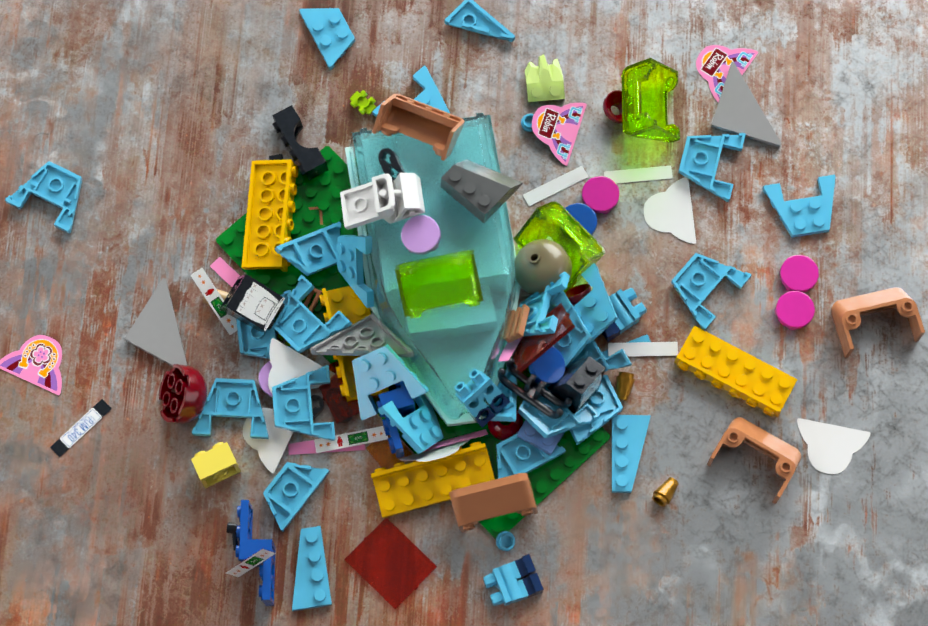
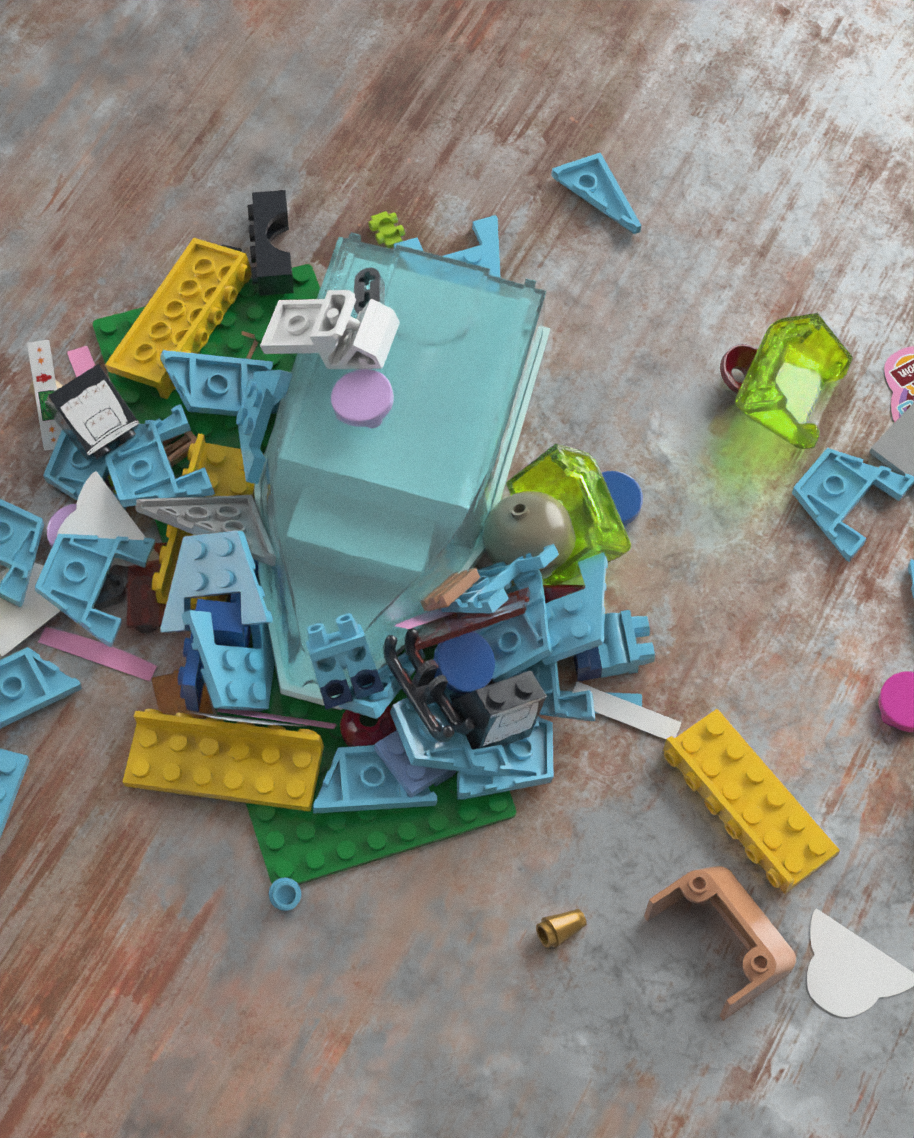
camera: 20 degrees right, 10 degrees down
medium azure wing [299,8,355,70] -> none
white sticker [314,426,388,453] -> none
clear red piece [344,518,437,609] -> none
nougat windscreen [372,94,465,161] -> none
clear neon green windscreen [395,250,484,319] -> none
dark grey wedge [440,159,523,223] -> none
nougat windscreen [449,473,538,533] -> none
medium azure hips [483,554,544,606] -> none
medium azure plate [521,114,534,132] -> none
white sticker [523,166,588,206] -> none
yellowish green plate [525,54,565,102] -> none
sticker [532,103,587,166] -> none
dark pink tile [582,176,619,214] -> none
sticker [604,165,673,184] -> none
medium azure wing [612,415,651,493] -> none
pearl gold cone [616,372,635,401] -> none
white sticker [644,177,696,244] -> none
medium azure wing [671,253,752,331] -> none
dark pink tile [775,291,815,330] -> none

